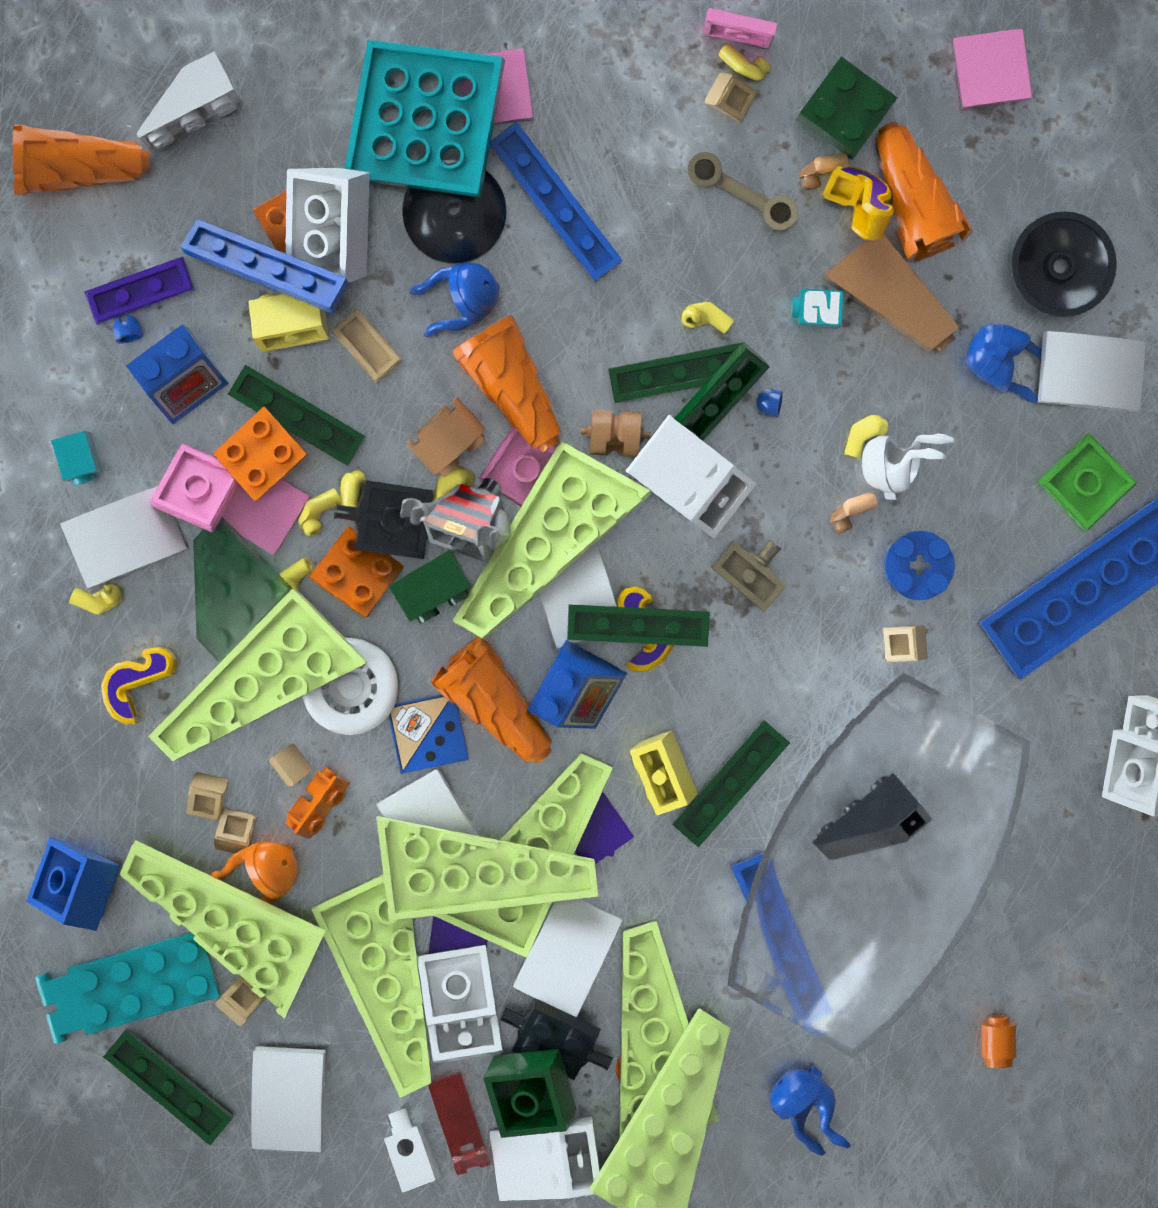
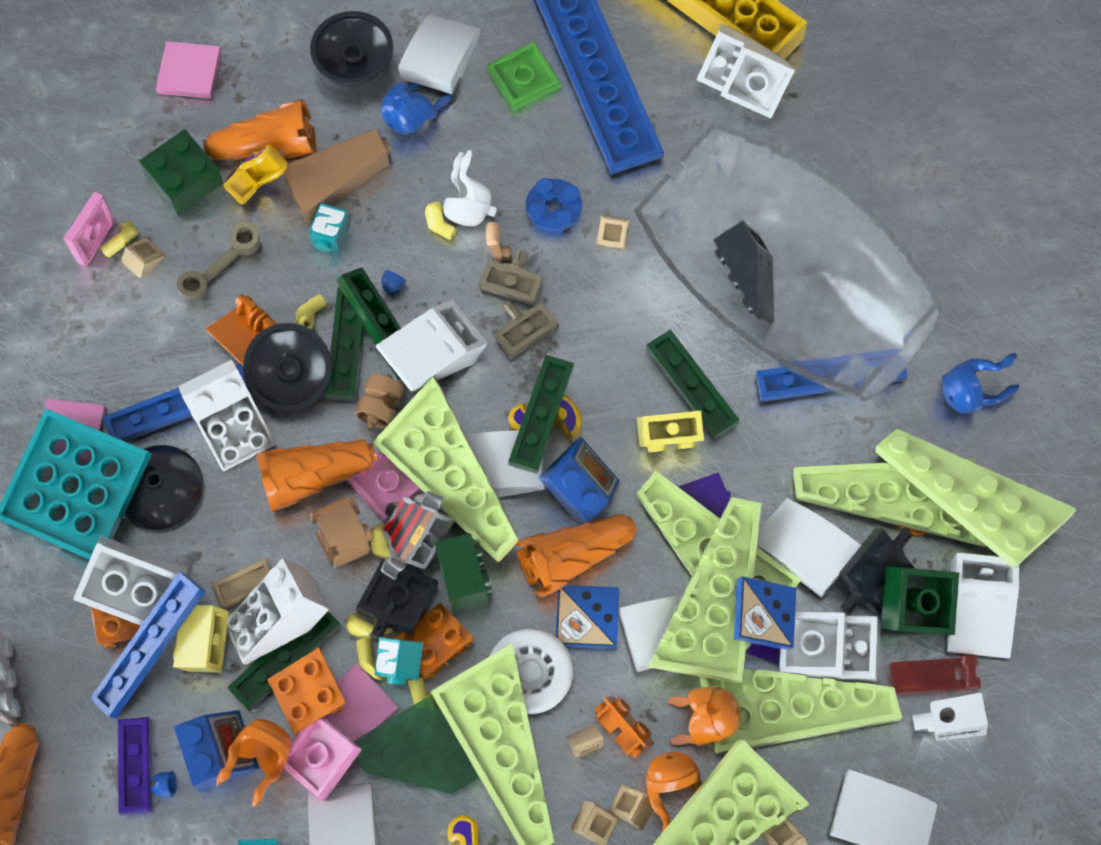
camera: 75 degrees left, 20 degrees down
blue hair [409,262,499,337] -> none
arm [799,153,849,190] -> none
orange brick [981,1015,1017,1068] -> none
none -> white slope [178,359,276,472]
none -> orange hinge [206,294,277,366]
none -> orange hair [216,719,292,807]
none -> white slope [227,558,329,664]
none -> black dish [243,323,332,412]
none -> teal brick [374,637,423,685]
none -> dark tan plate [479,249,543,306]
none -> orange hair [668,686,741,747]
none -> tile [734,576,796,650]

